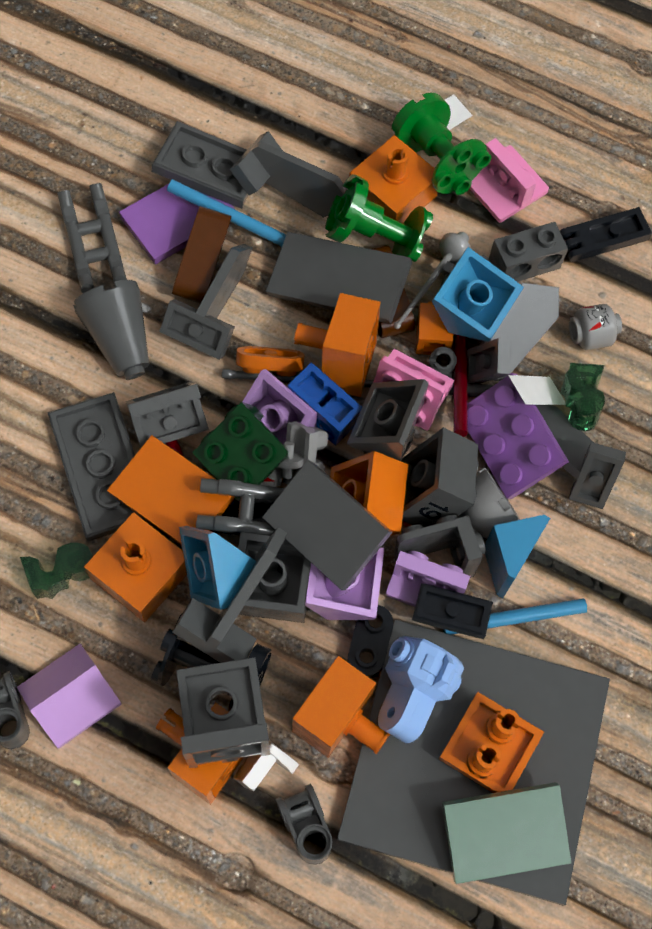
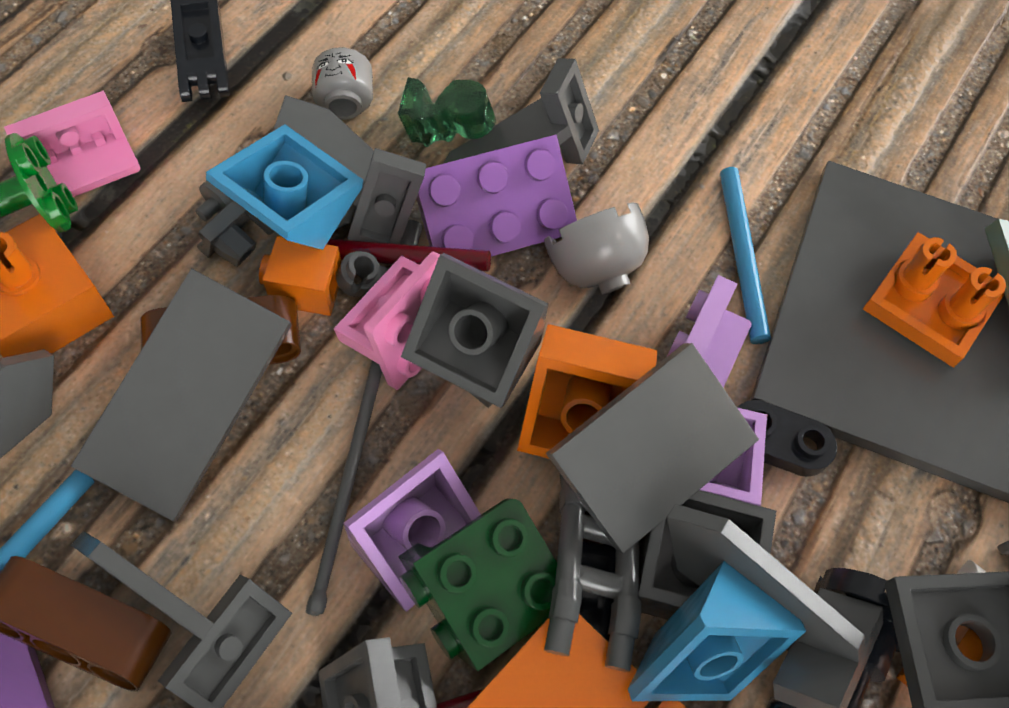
camera: 85 degrees left, 5 degrees down
orange plate [236,346,305,377] -> none
light grey hips [278,421,328,484] -> none
blue brick [287,362,362,446] -> none
orange brick [292,656,390,758] -> none
orange brick [294,293,381,397] -> none
green piece [325,174,433,262] -> none
light blue piece [378,636,464,743] -> none
dark grey bracket [393,515,485,578] -> none
light grey sword [394,232,471,329] -> none
dark grey brick [401,427,479,528] -> none
black plate [412,583,493,640] -> none
dark azure slope [485,515,551,598] -> none
dark grey brick [489,222,568,282] -> none
white sticker [508,375,567,405] -> none

